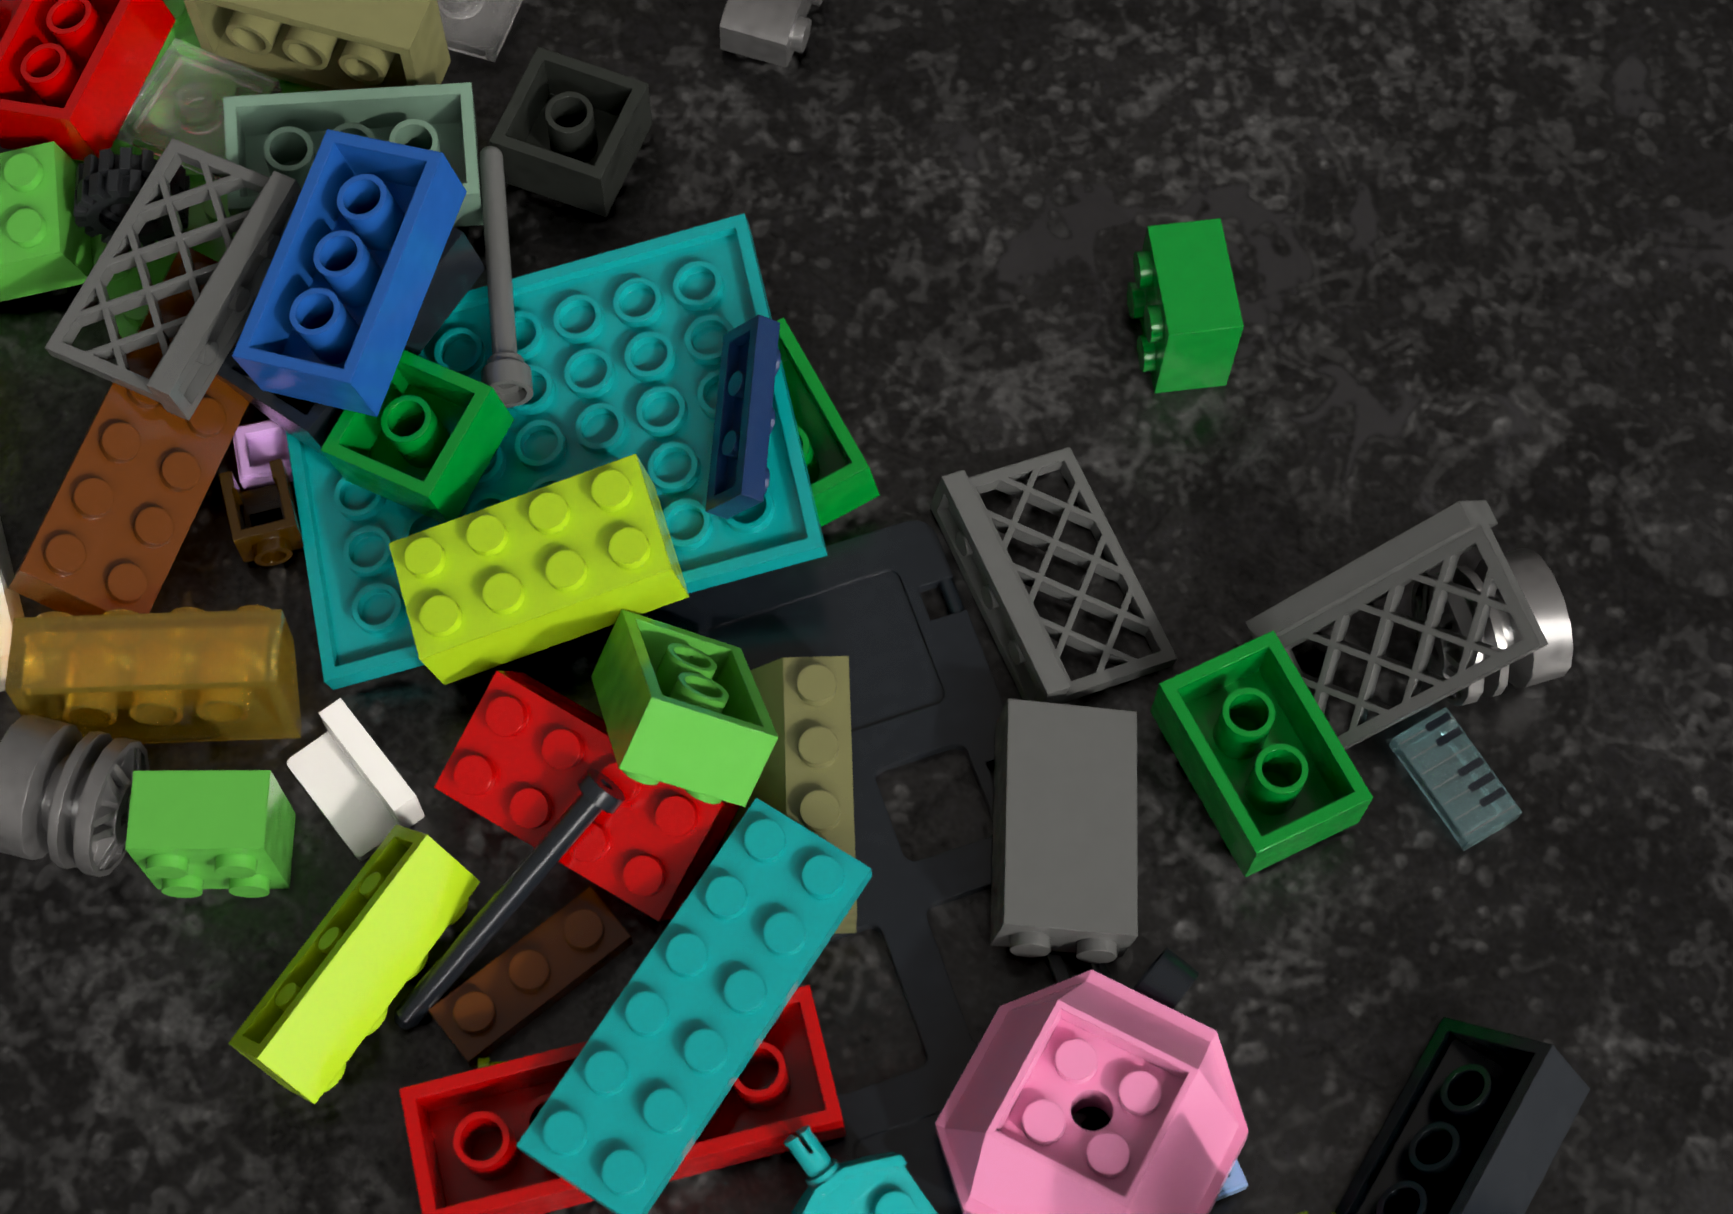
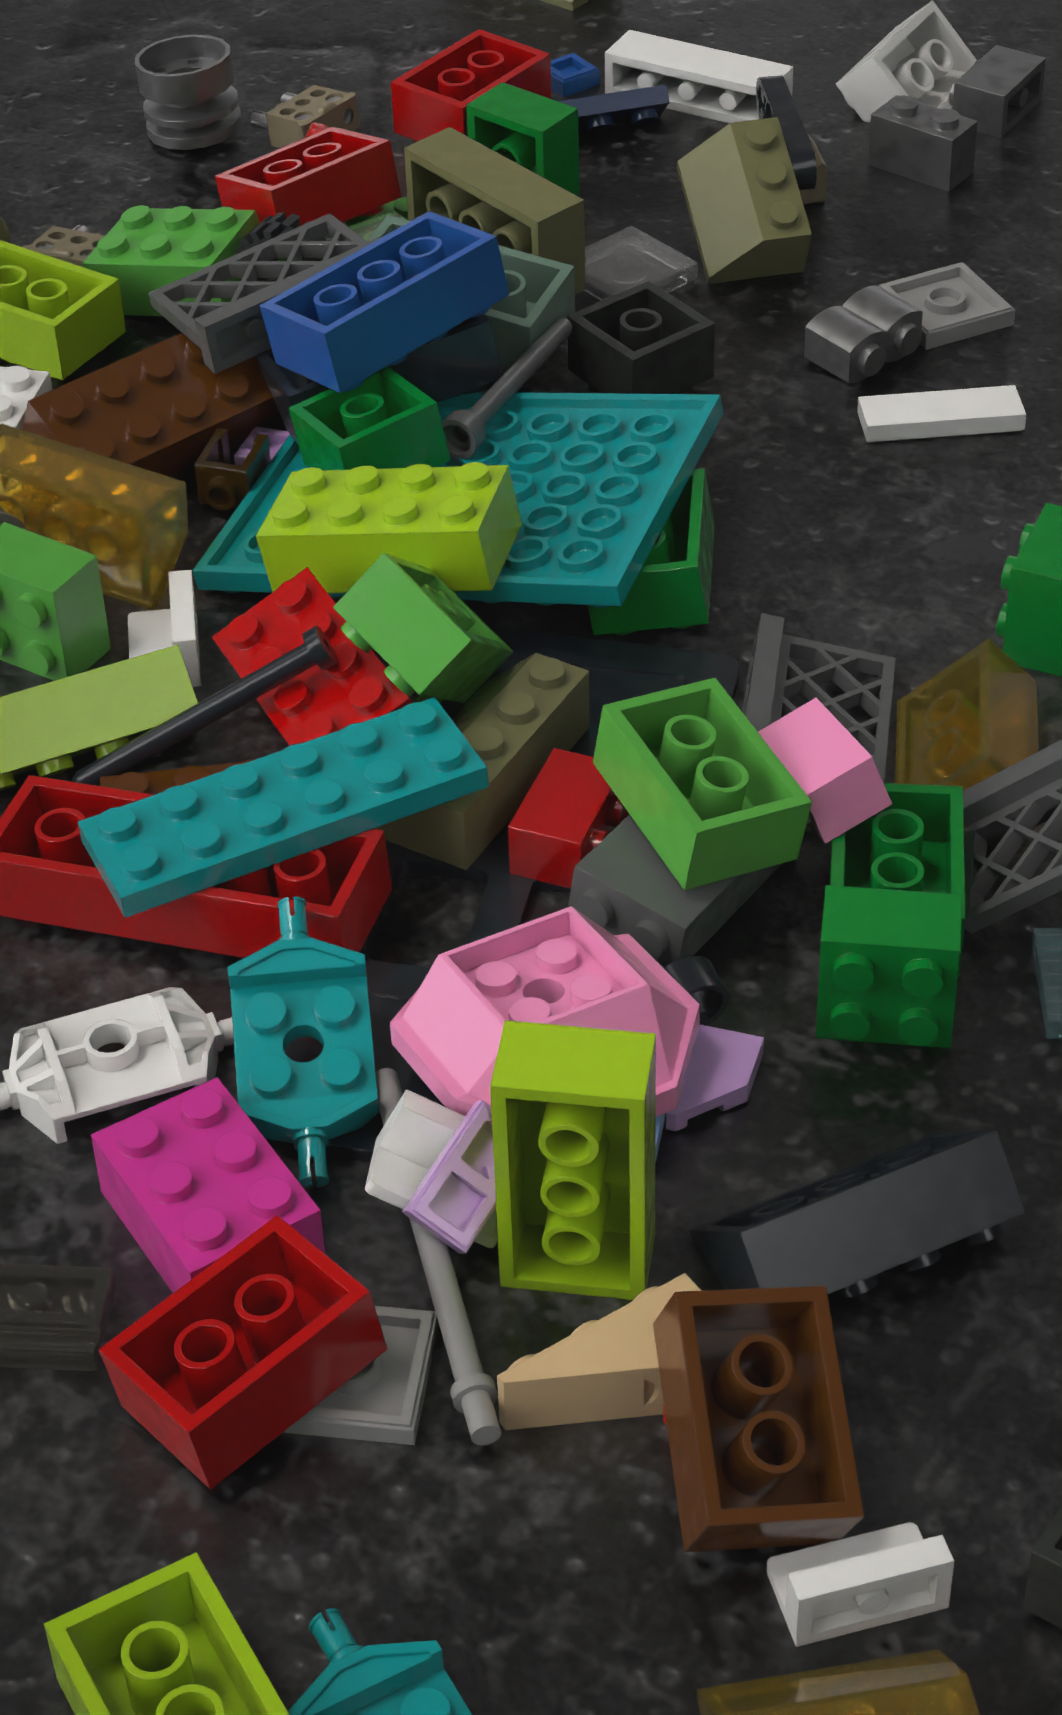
camera: 35 degrees right, 25 degrees down
dark blue plate [705,315,781,519] -> none
none -> red brick [508,748,630,889]
none -> bright green brick [593,678,812,890]
none -> lavender tile [666,1025,764,1131]
none -> bright pink brick [758,698,892,844]
none -> green brick [815,885,962,1048]
none -> white tile [857,385,1026,443]
none -> clear yellow slope [895,639,1039,830]

